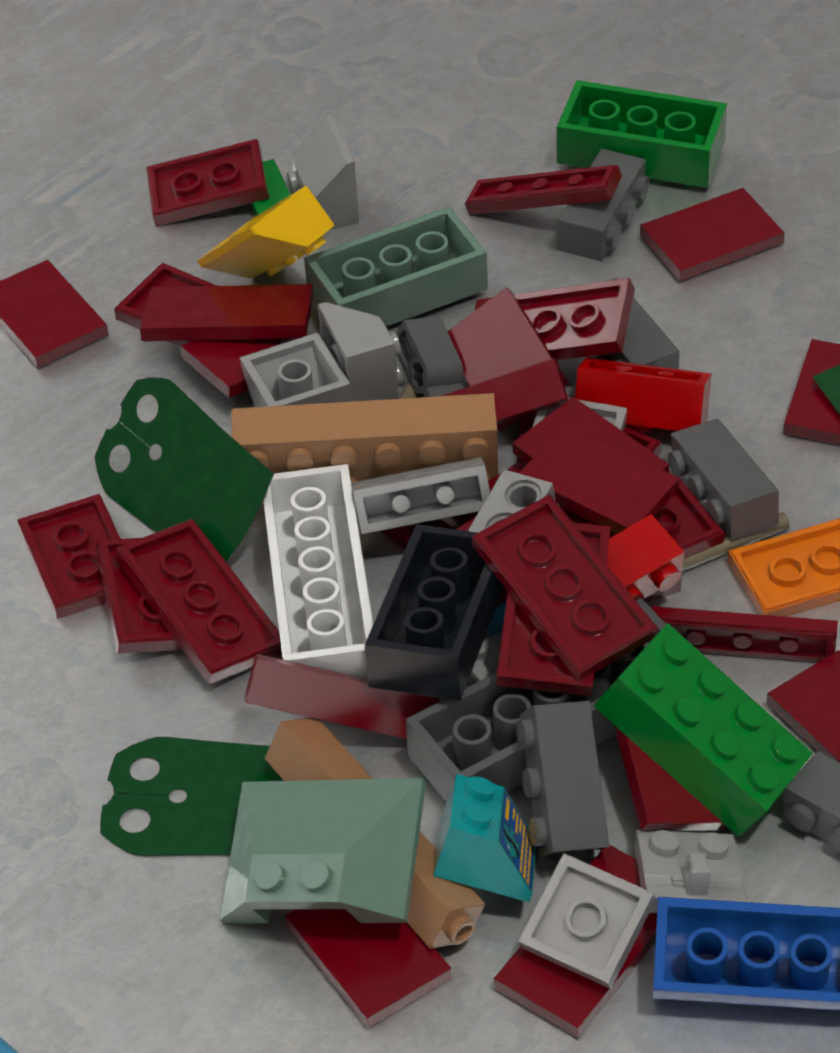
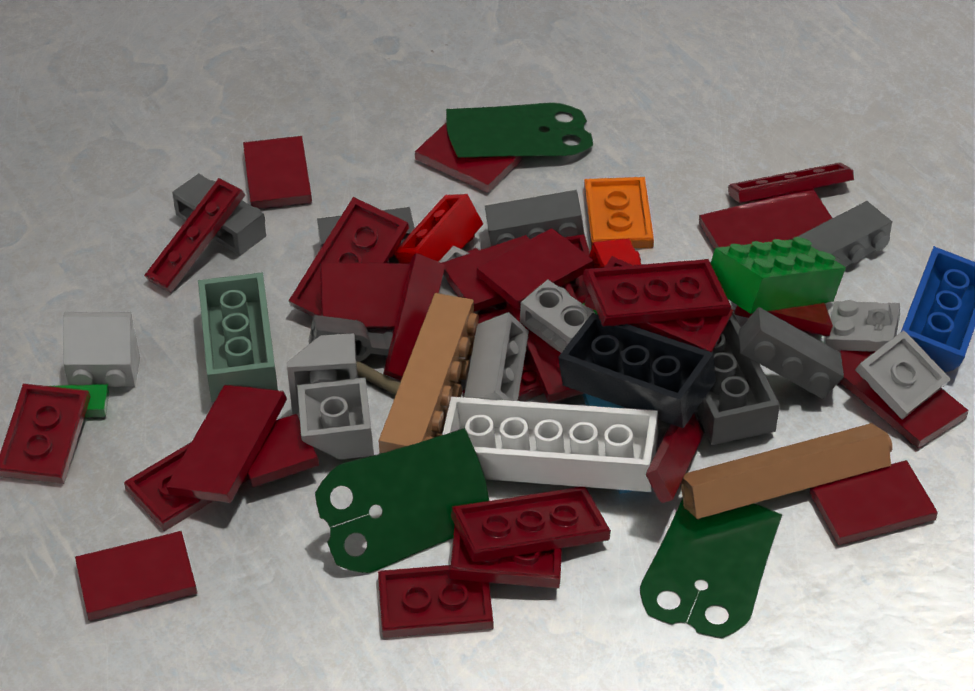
camera: 75 degrees left, 0 degrees up
yellow slope [197,185,335,279] -> none
sand green slope [220,778,426,923] -> none
teal slope [433,774,536,902] -> none
green brick [557,80,727,188] -> none
dark red tile [651,606,838,662] -> none

